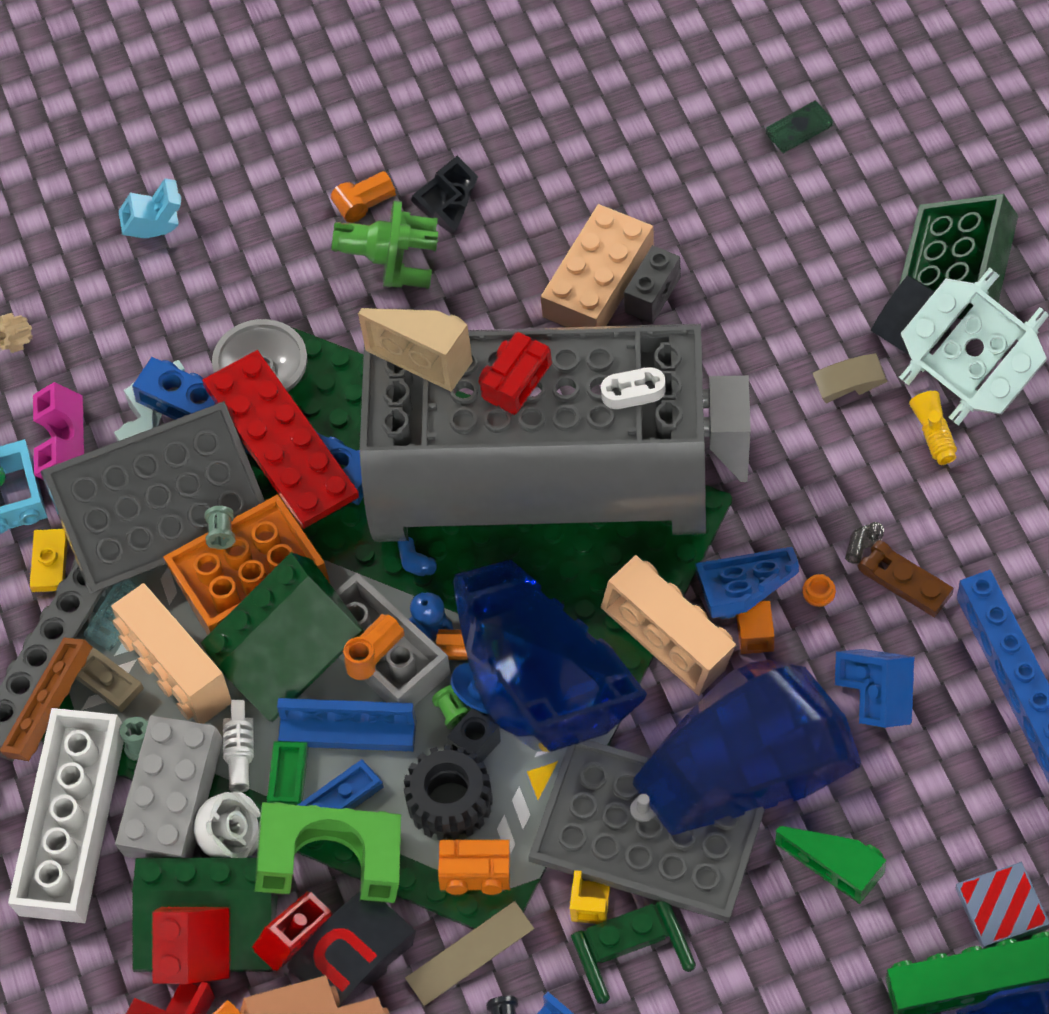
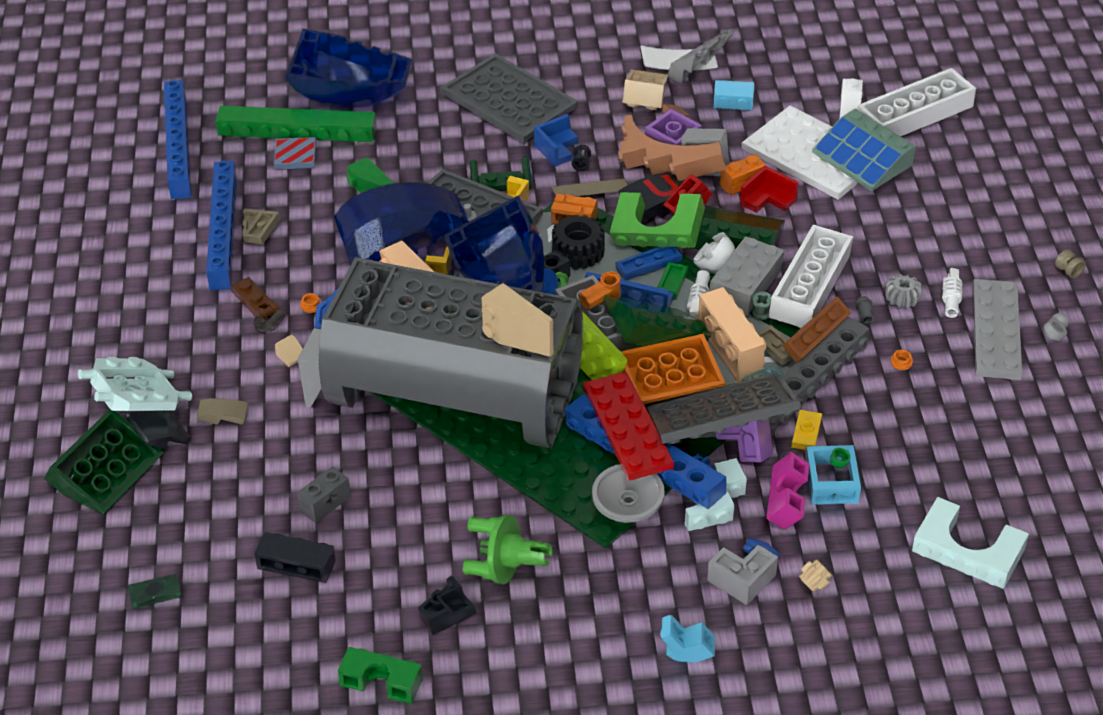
camera: 170 degrees left, 15 degrees down
red slope [152,907,230,984] -> none
sand green bush [204,506,236,550] -> none
orange piece [330,171,396,223] -> none
red brick [478,331,552,415] -> none
light nougat brick [541,204,654,327] -> none
white beam [601,367,665,409] -> none
blue panel [835,649,914,728] -> none
yellow piece [909,391,957,465] -> none
none -> dark tan wing [242,209,281,244]
none -> black brick [254,532,336,583]
none -> tan slope [275,335,303,367]
none -> green arch [338,647,423,704]
none -> yellow panel [425,246,452,275]
none -> lime plate [580,311,628,380]
none -> light grey panel [707,545,778,605]
none -> blue arm [743,538,780,559]

